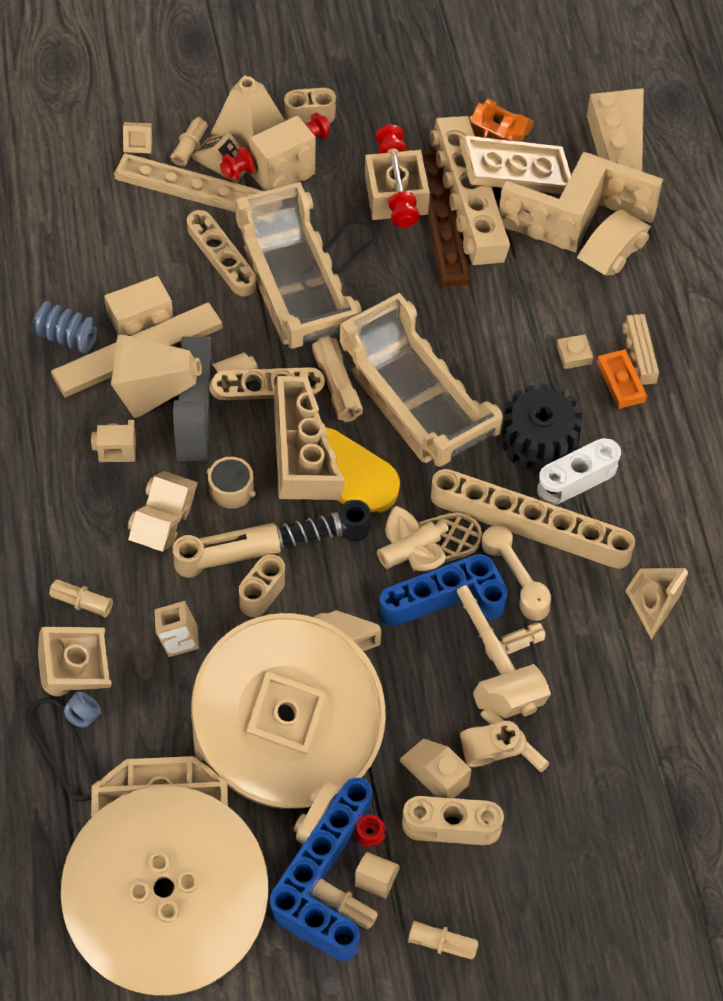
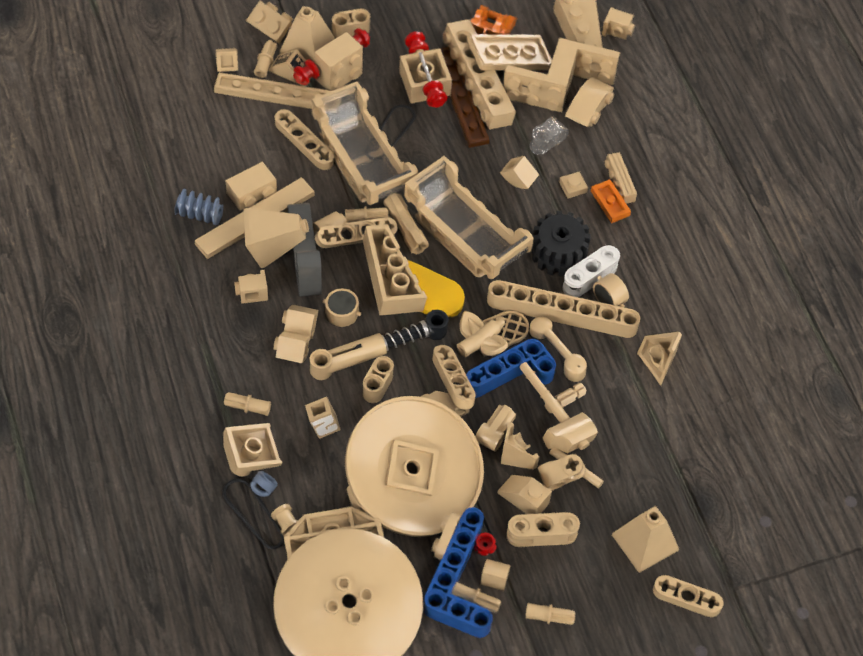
camera: 10 degrees left, 0 degrees up
none -> tan bracket [246,1,293,43]
none -> tan bush [271,504,298,536]
none -> tan axle [345,206,389,223]
none -> tan beam [432,345,476,409]
none -> tan piece [475,405,516,452]
none -> tan brick [500,156,539,189]
none -> tan slope [501,422,539,470]
none -> clear piece [530,117,569,154]
none -> tan piece [593,273,629,307]
none -> tan brick [602,8,635,40]
none -> tan slope [612,506,679,573]
none -> tan beam [653,575,723,617]

